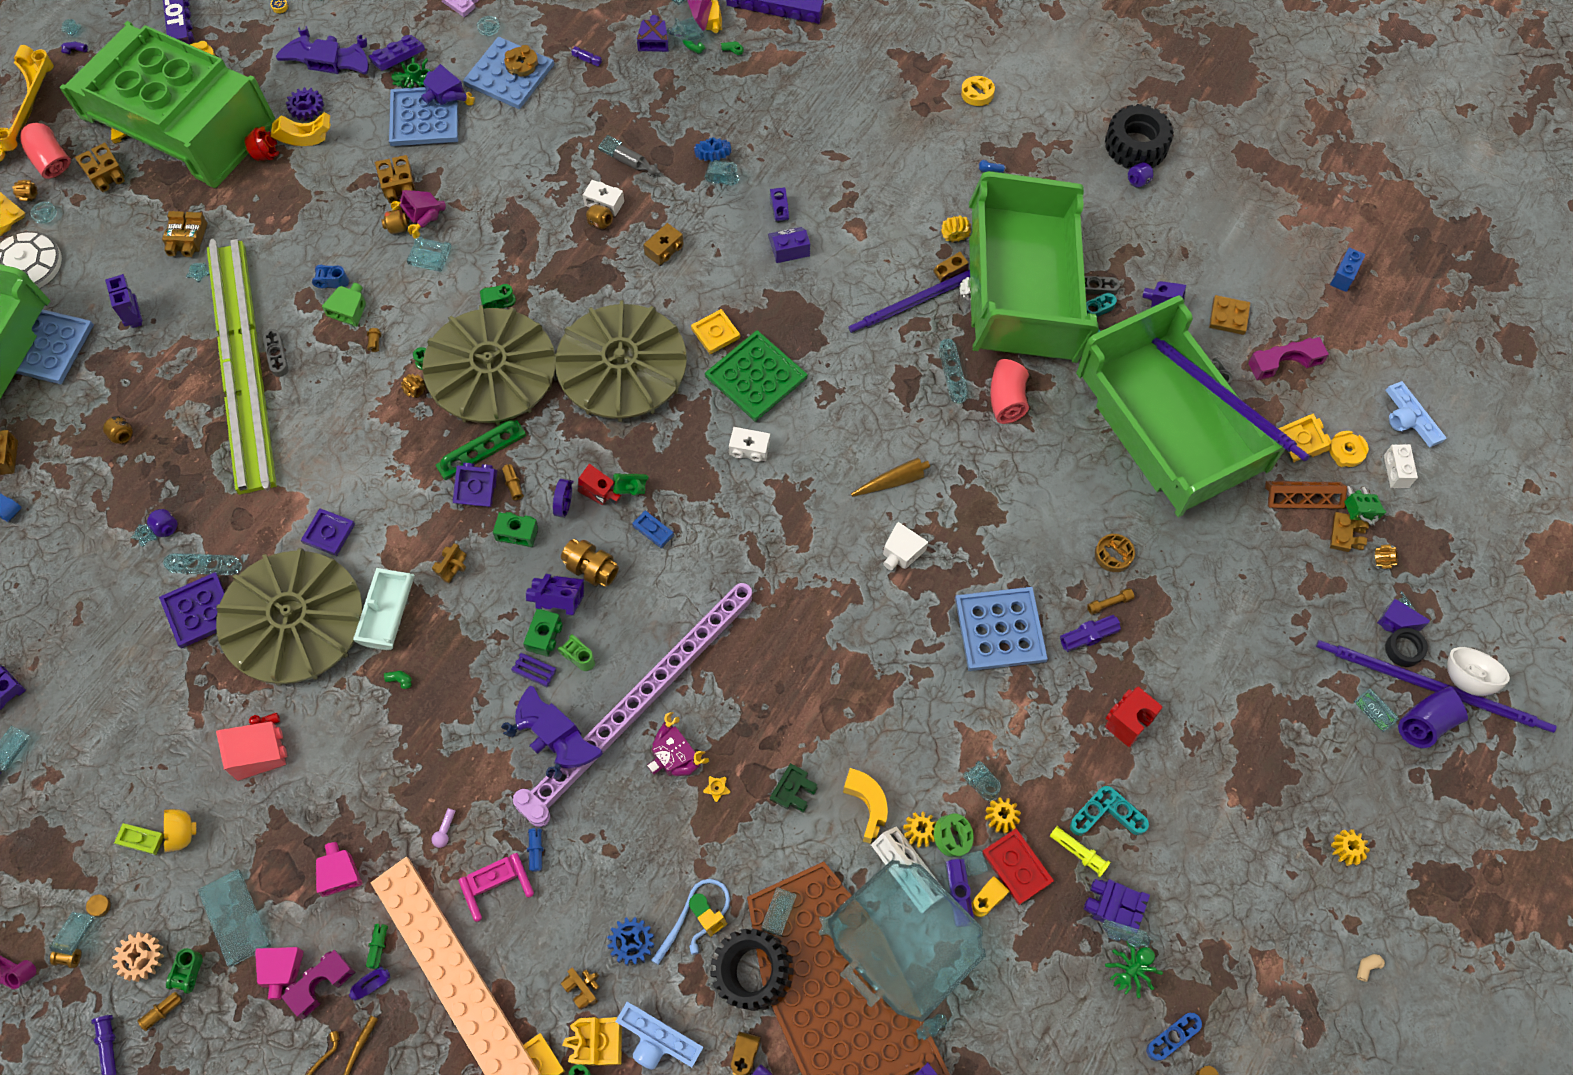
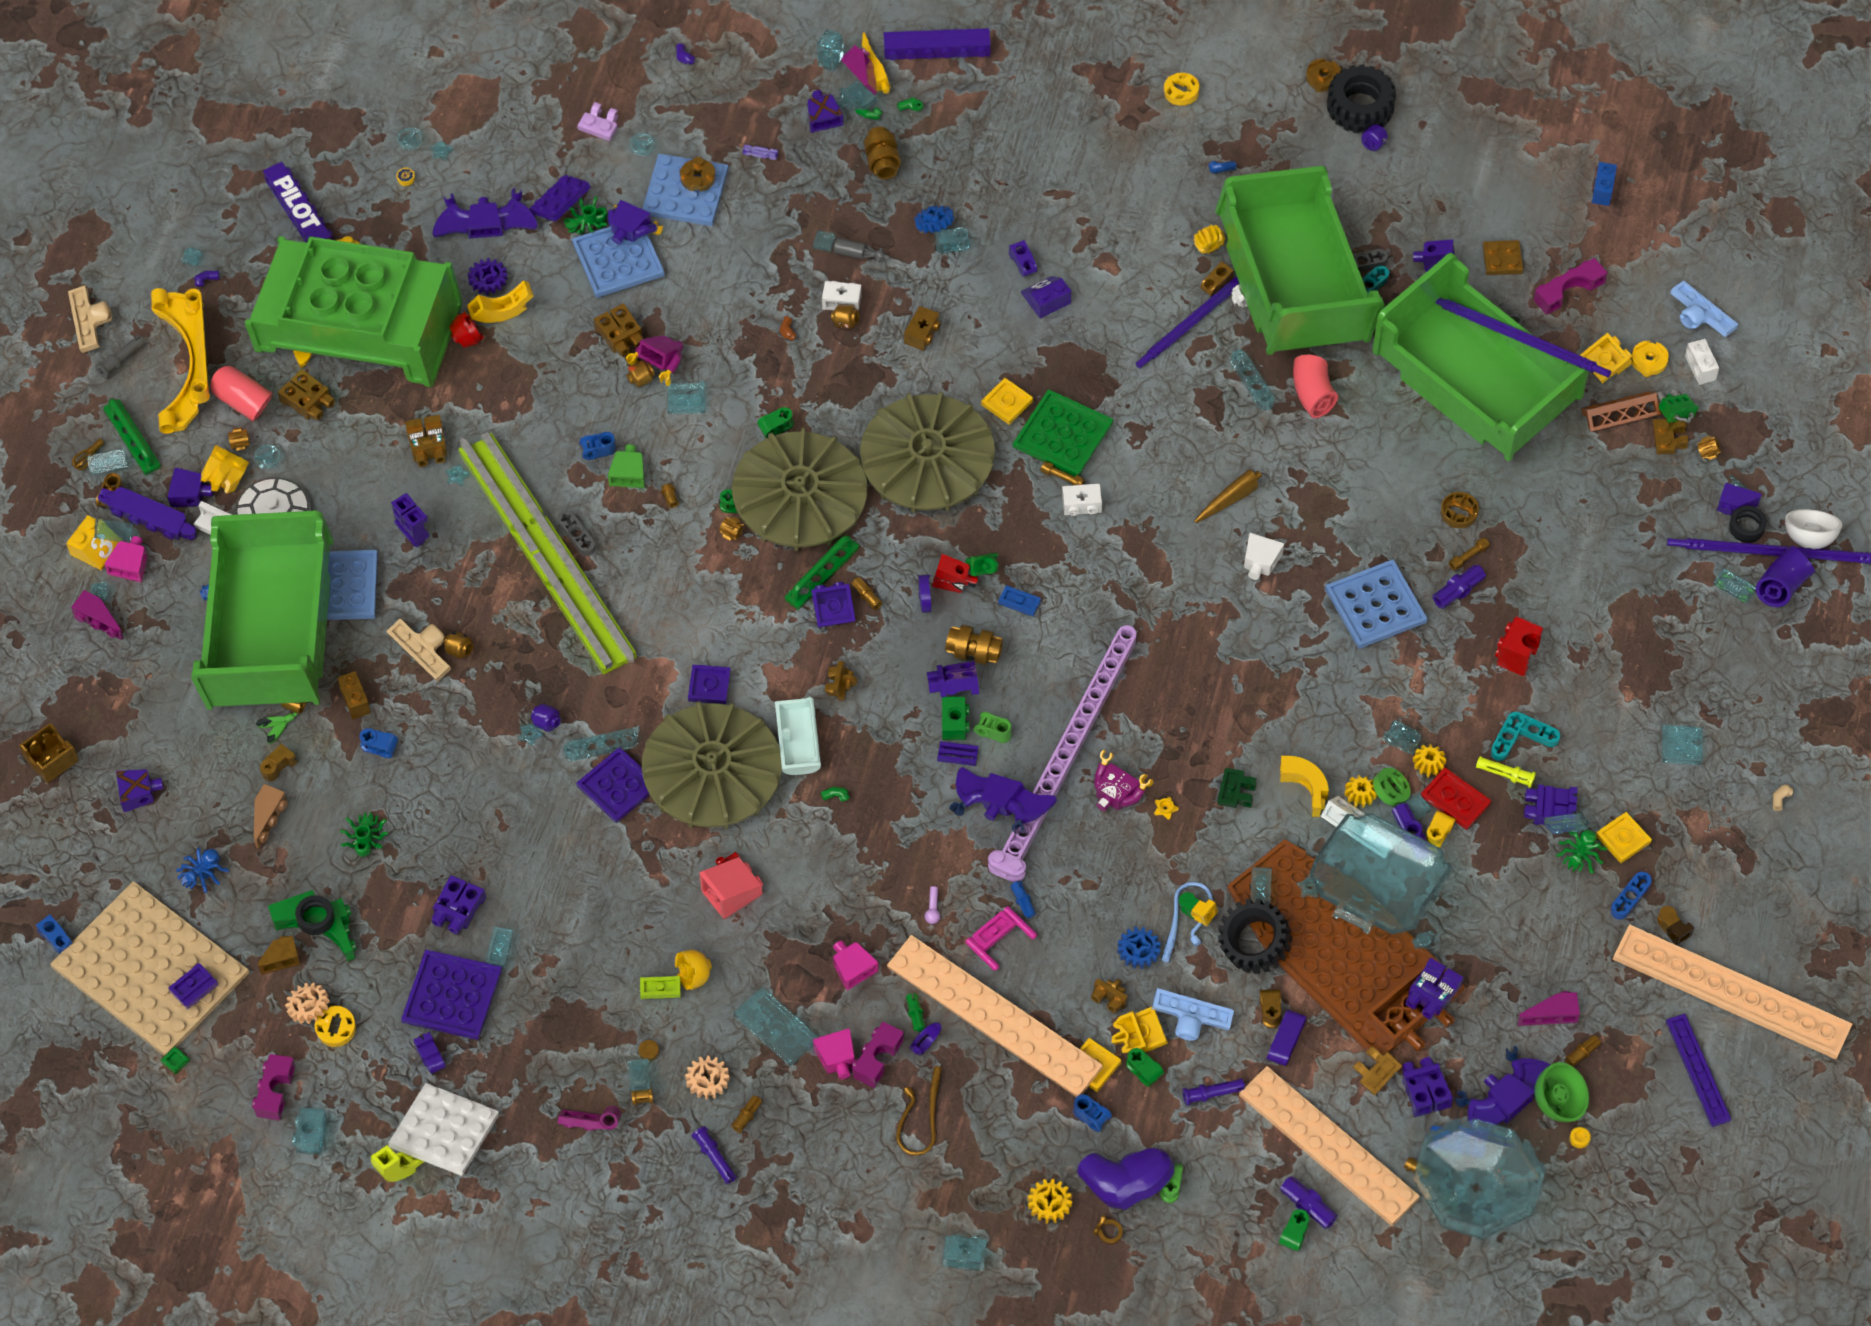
camera: 15 degrees left, 5 degrees down
green piece [166,948,203,994] -> none
green brick [493,512,539,548] -> none
yellow gear [1331,830,1370,866] -> none
none -> tan plate [386,619,451,682]
none -> dark orange arm [779,316,796,341]
none -> pearl gold piece [864,126,901,179]
none -> pearl gold bar [1040,461,1085,486]
none -> pearl gold plate [1306,58,1341,92]
none -> yellow plate [1596,812,1652,863]
none -> clear light blue plate [1662,725,1702,765]

